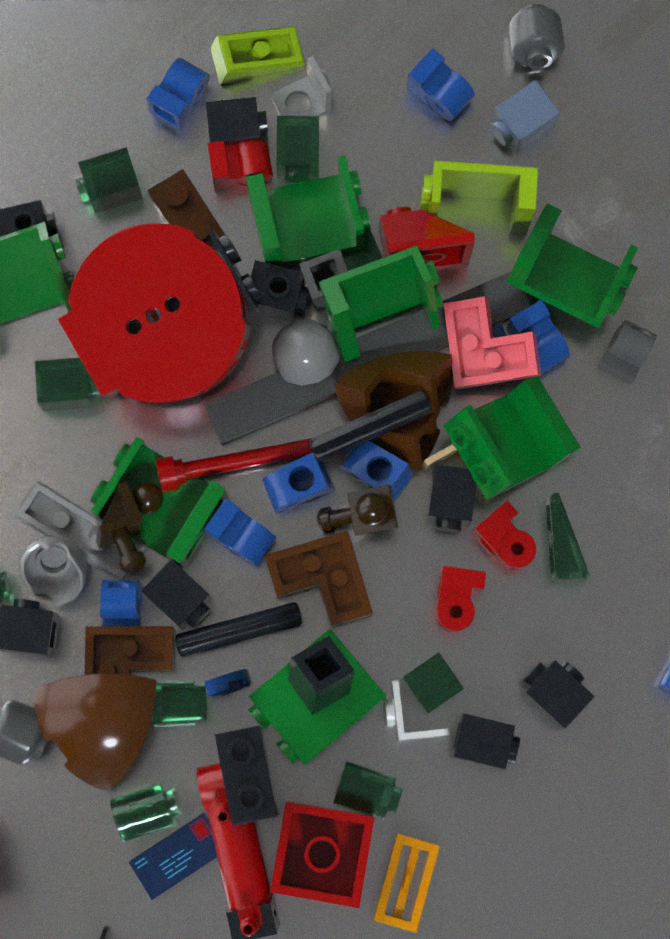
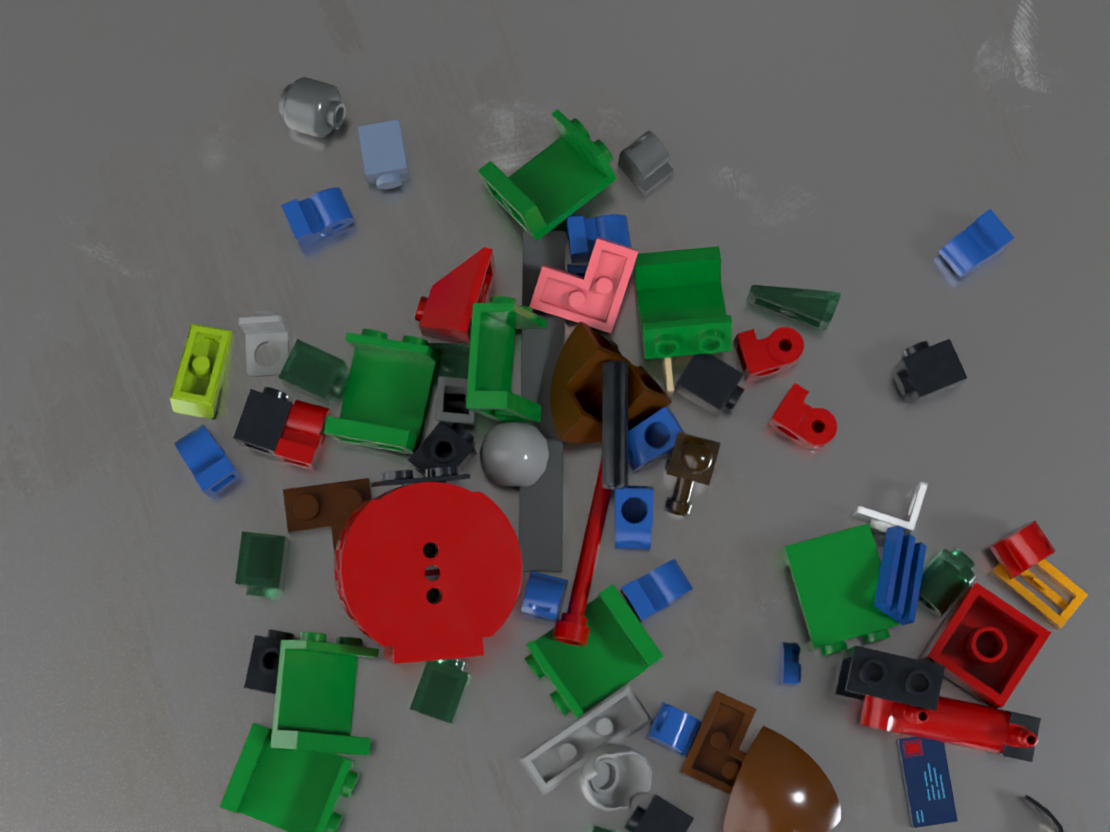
camera: 60 degrees left, 0 degrees up
dark brown piece [96,481,164,573] -> none
clear green brick [110,783,180,843] -> none
black brick [141,559,212,630] -> none
clear green brick [151,681,207,727] -> none
black axle [175,602,302,657] -> none
reddish brown plate [265,530,373,627] -> none
black brick [288,636,354,715] -> none
clear green brick [400,652,464,716] -> none
lime panel [420,160,538,234] -> none
black brick [451,713,520,770] -> none
none -> blue leg [520,571,568,623]
none -> blue tile [874,525,927,626]
none -> red leg [989,520,1056,580]

